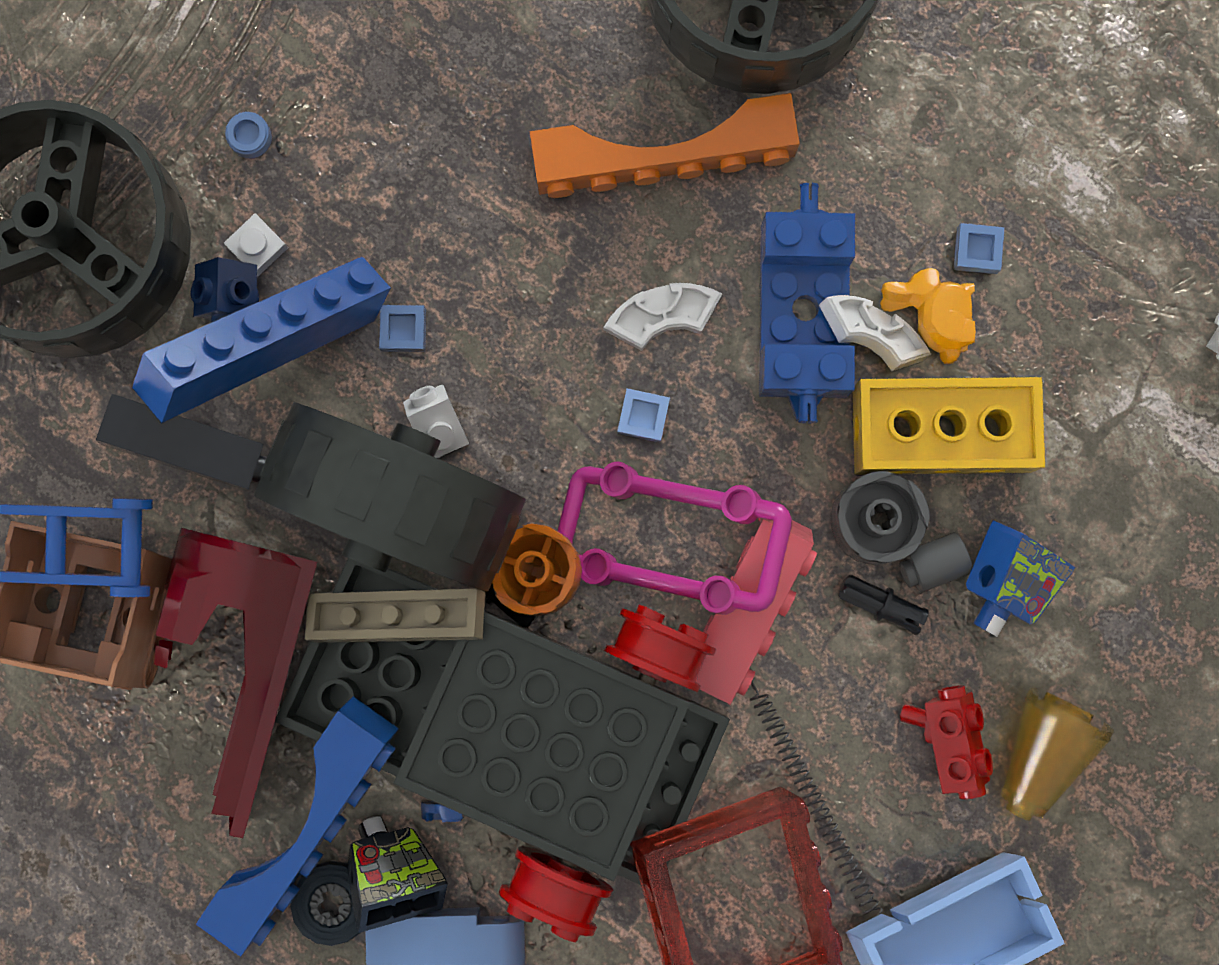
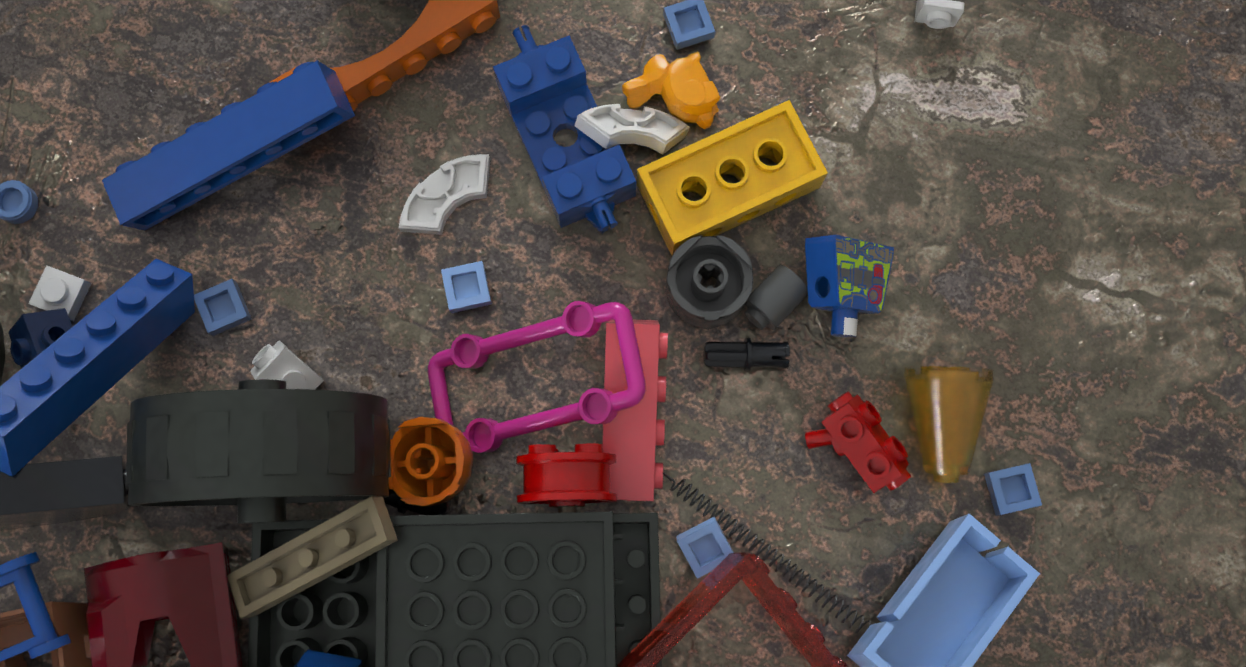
camera: 25 degrees left, 5 degrees down
none -> blue brick [102,60,355,231]
none -> light blue plate [676,516,736,579]
none -> medium blue tile [984,463,1042,516]

